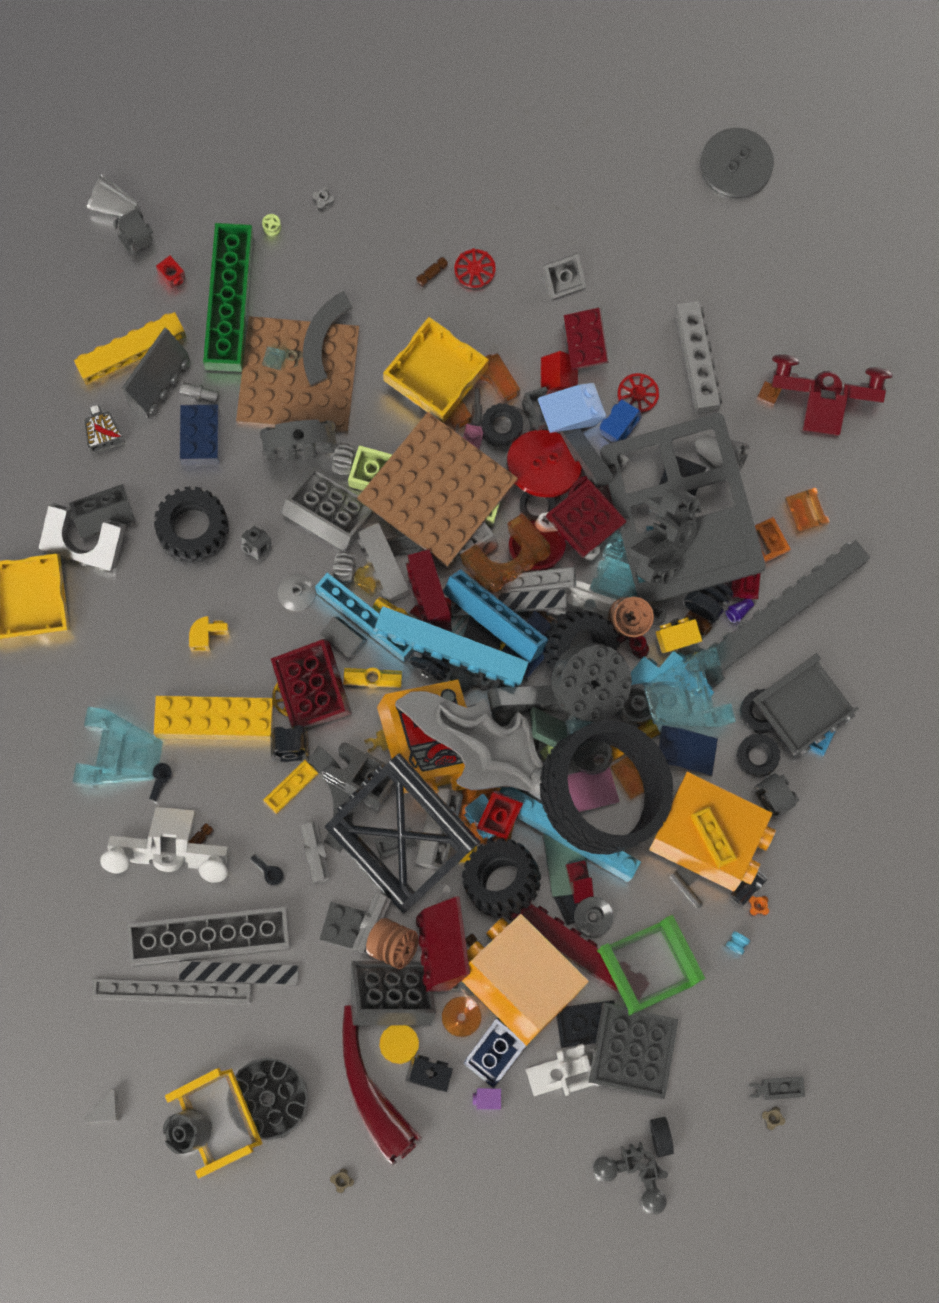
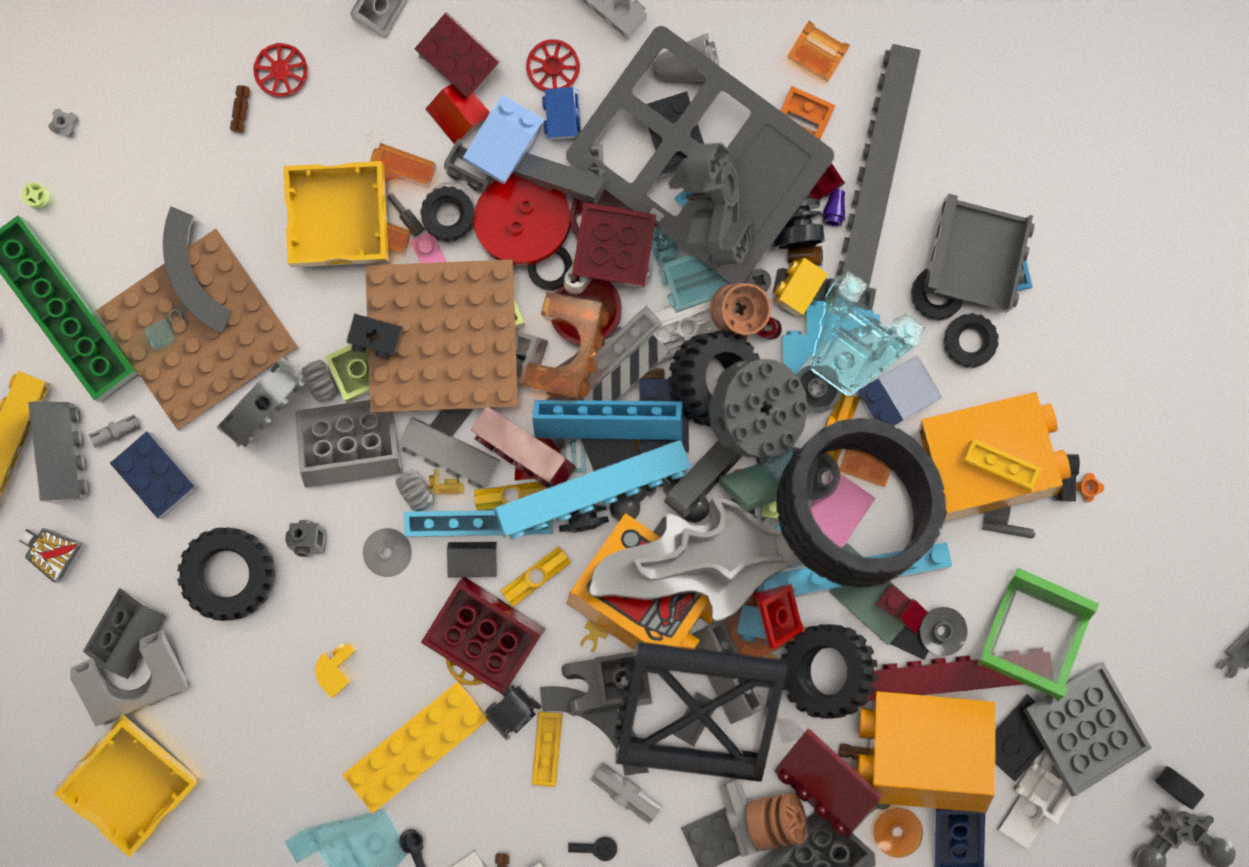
camera: 40 degrees left, 10 degrees up
medium azure wheel [726,931,750,955] -> none
dark grey brick [754,773,799,819] -> none
none -> black brick [346,313,404,360]

